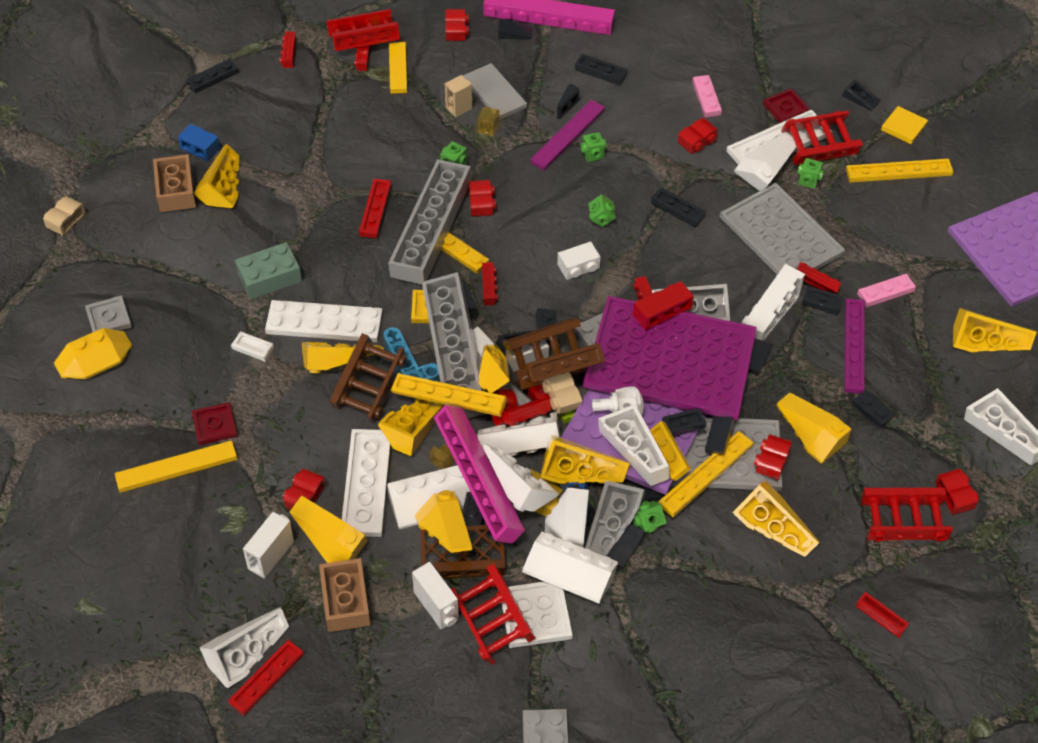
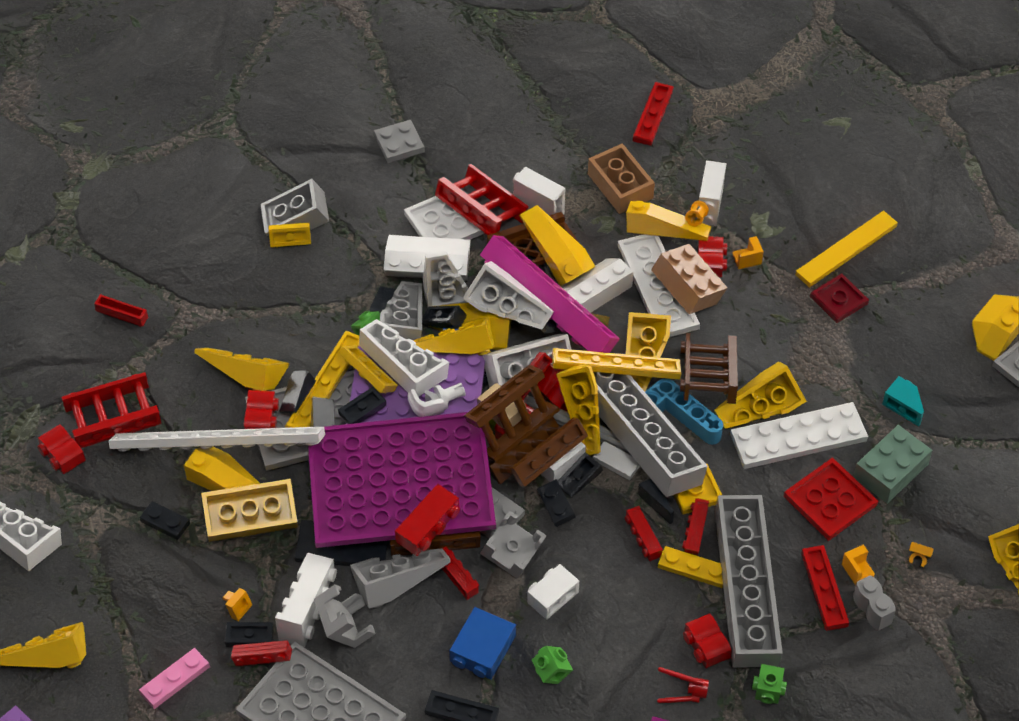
camera: 160 degrees right, 0 degrees up
white wedge [200,608,289,688] -> none
white tile [231,331,274,361] -> none
magenta tile [844,299,865,394] -> none
none -> white plate [109,427,325,451]
none -> yellow brick [201,479,298,542]
none -> light orange tile [222,588,253,621]
none -> light grey slope [261,179,329,236]
none -> yellow plate [269,223,311,247]
none -> black slope [279,370,316,413]
none -> light grey panel [314,584,376,648]
none -> blue brick [449,607,516,680]
none -> light grey panel [480,510,546,579]
none -> medium nougat brick [651,244,727,314]
none -> red plant [657,667,709,703]
none -> red piece [682,498,709,556]
none -> light orange bush [685,201,709,227]
none -> light orange panel [732,236,764,270]
none -> red plate [783,457,878,541]
none -> light orange panel [842,544,875,585]
none -> light grey brick [853,575,896,631]
none -> teal slope [882,376,924,426]
none -> light orange tile [909,542,934,567]

